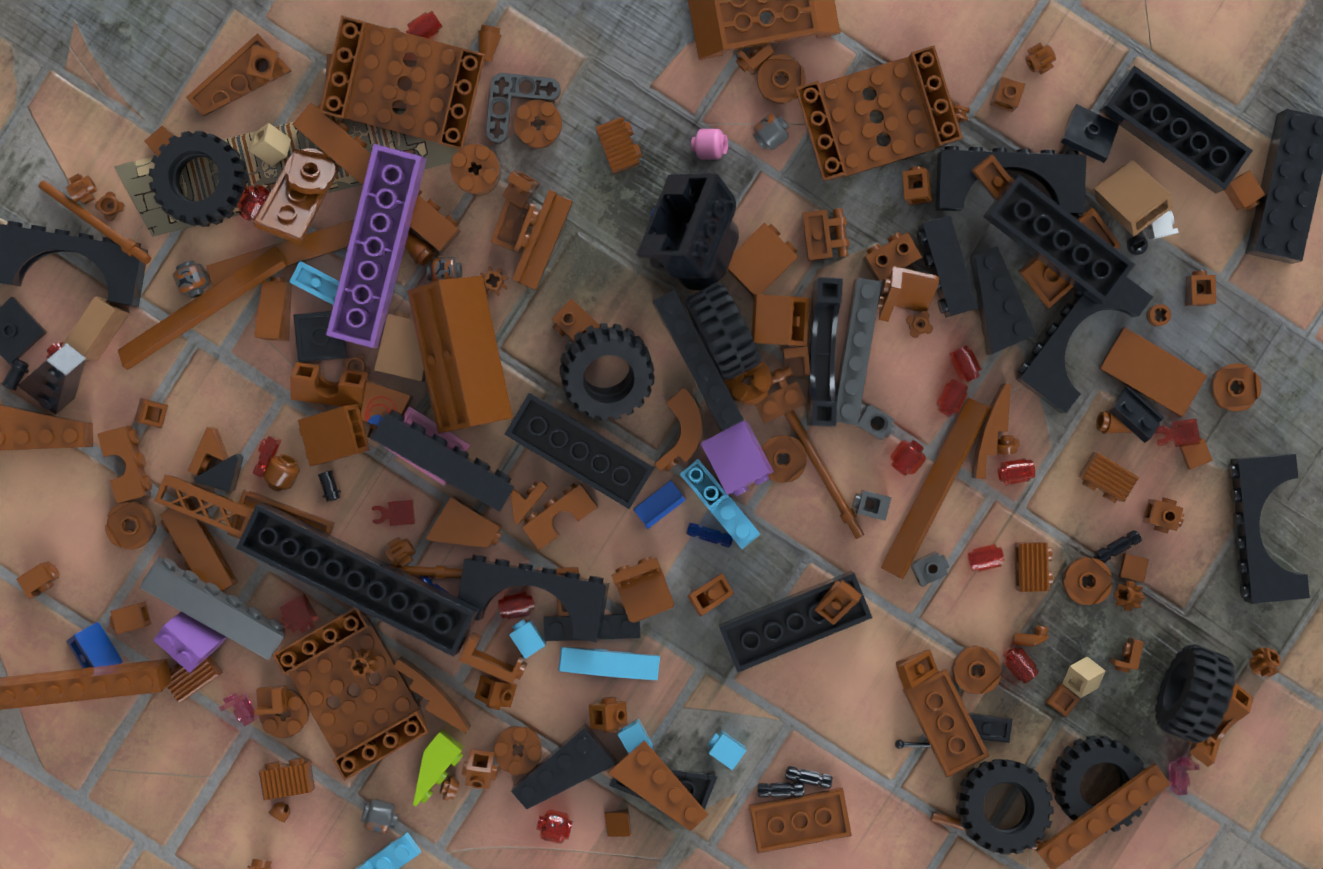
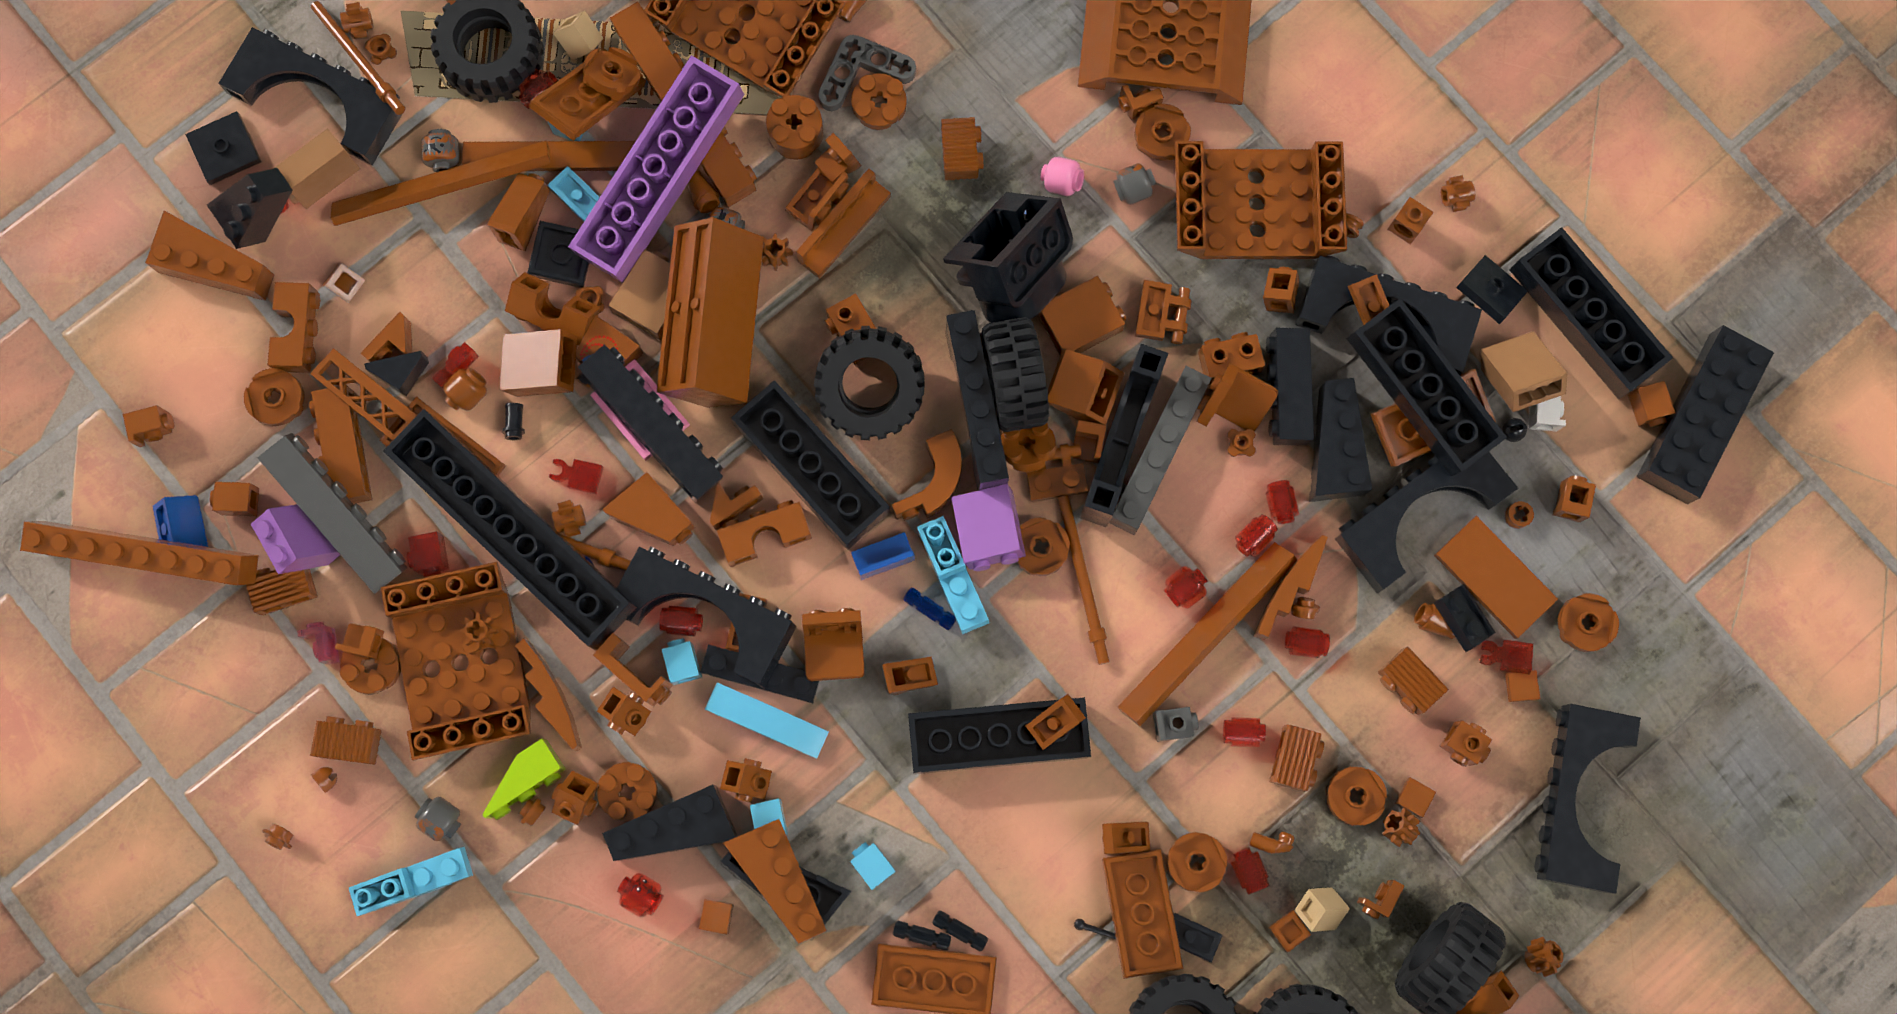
camera: 20 degrees right, 10 degrees down
black pin [1,359,29,391] -> none
dark grey brick [852,490,892,521] -> none
dark grey brick [855,404,895,440] -> none
black axle [1096,530,1142,563] -> none

